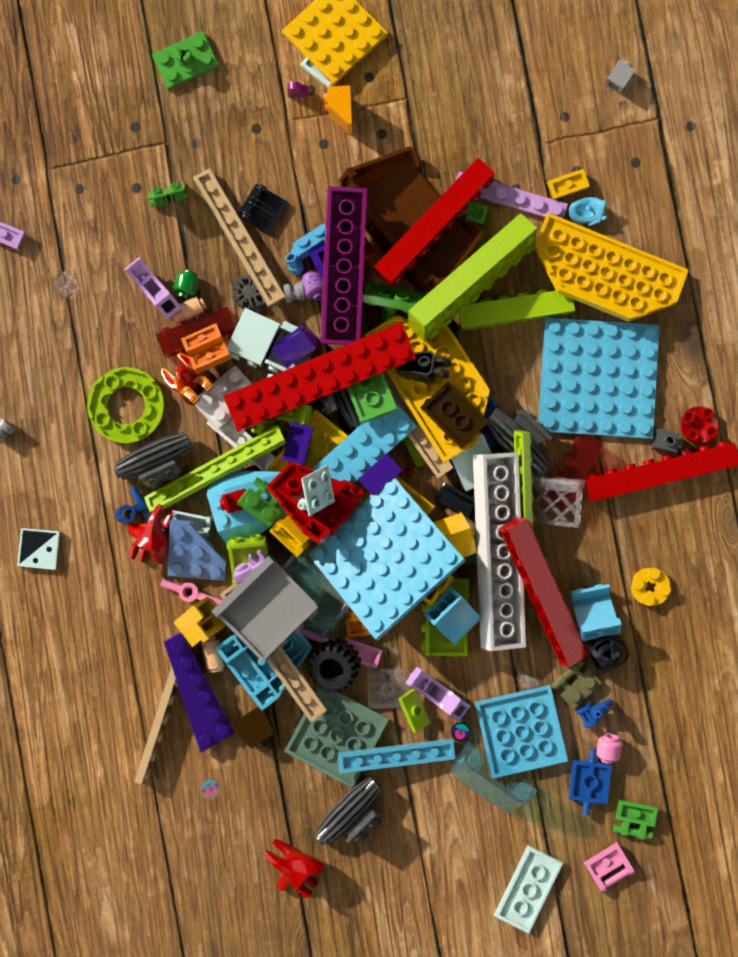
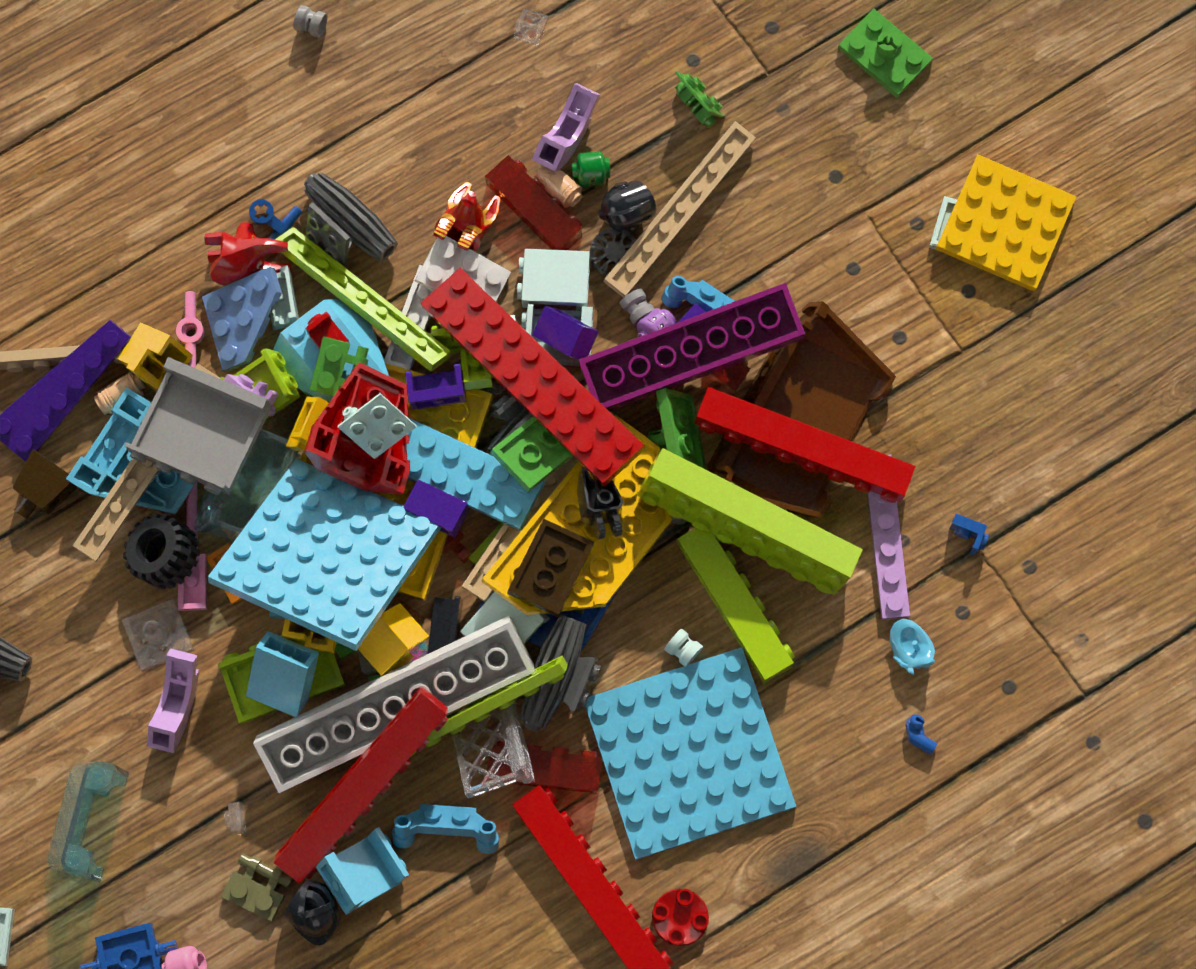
camera: 70 degrees right, 10 degrees down
tile [17,528,61,570] -> none
lime plate [87,367,165,444] -> none
orange slope [181,323,232,375] -> none
black hinge [237,183,289,235] -> none
sand green plate [284,685,389,788] -> none
magenta tile [287,81,309,97] -> none
light orange slope [324,86,352,135] -> none
medium azure plate [338,739,455,774] -> none
lime plate [398,689,430,733] -> none
tile [451,722,470,742] -> none
bright green plate [465,202,489,226] -> none
medium azure plate [475,685,568,779] -> none
yellow plate [534,212,688,322] -> none
yellow plate [547,169,590,200] -> none
blue piece [576,698,613,728] -> none
light grey brick [604,60,635,94] -> none
yellow plate [631,568,671,606] -> none
dark grey brick [651,428,683,454] -> none
none -> dark azure plate [392,804,499,854]
none -> black helmet [598,180,656,231]
none -> light aqua wheel [664,629,703,668]
none -> blue arm [905,714,938,755]
none -> blue bracket [949,514,989,555]

